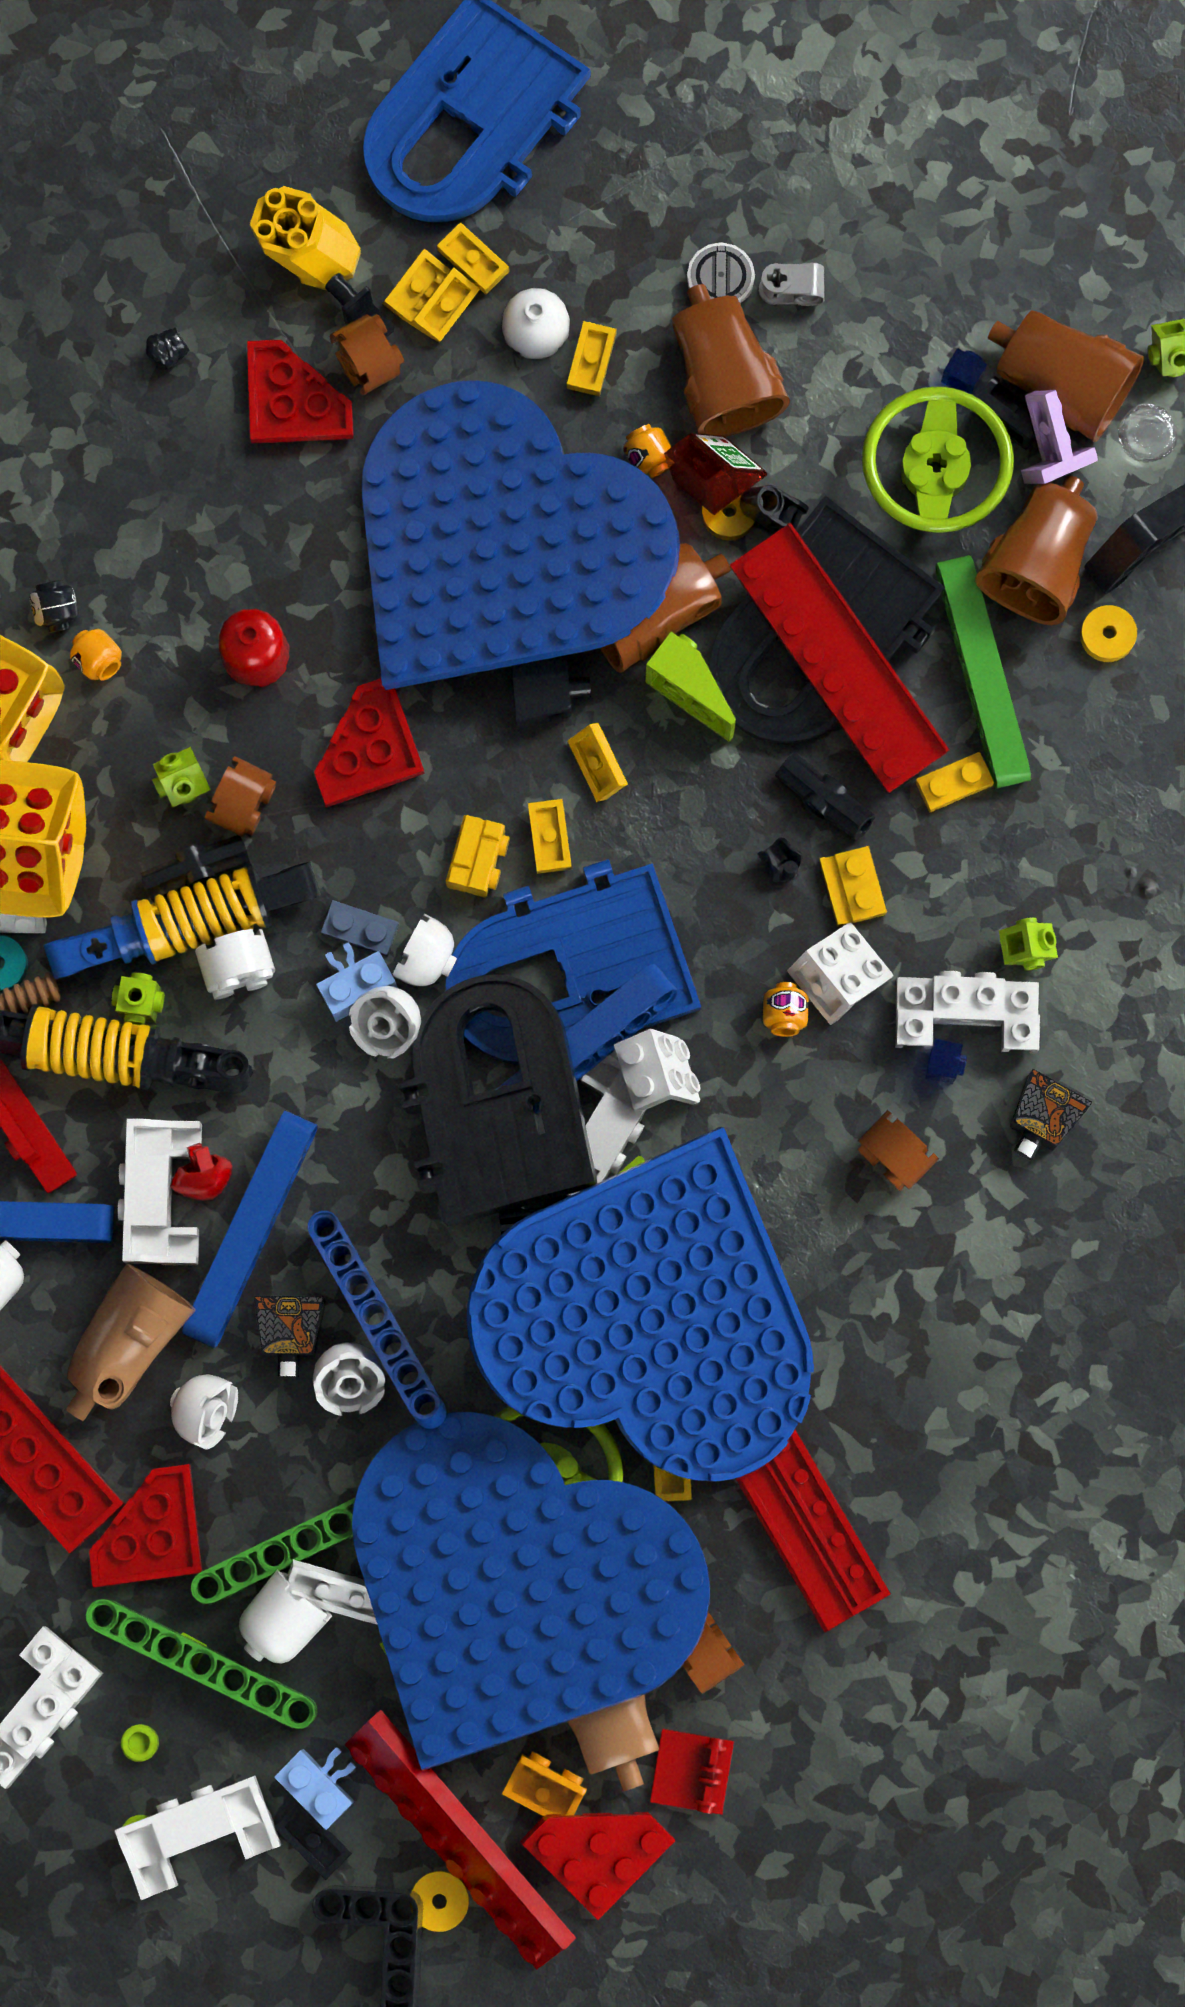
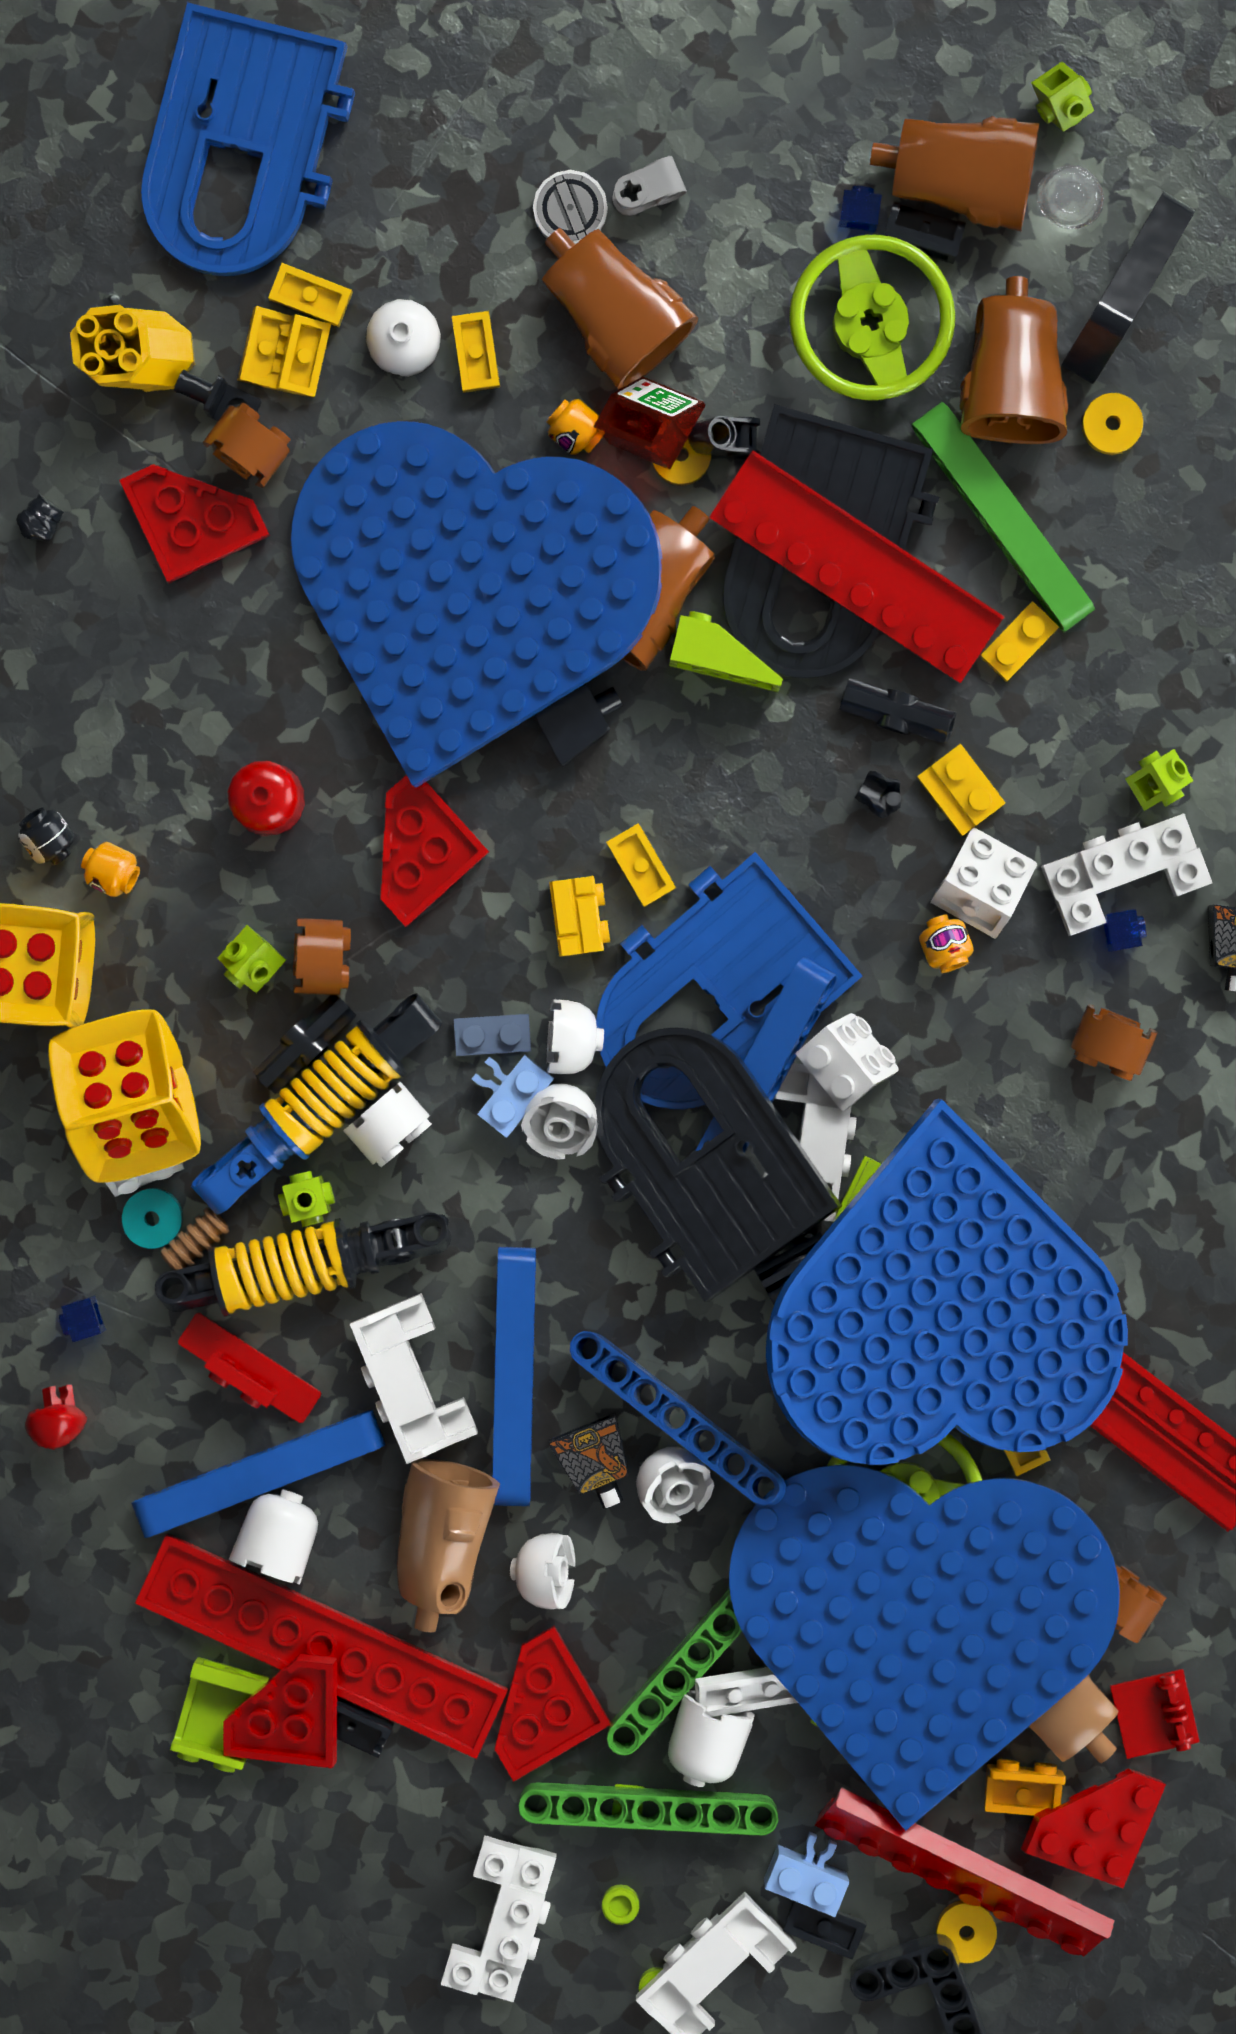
camera: 20 degrees left, 10 degrees up
red piece [170,1143,232,1201] -> none
yellow plate [567,723,628,802] -> none
lavender bracket [1021,390,1098,484] -> none

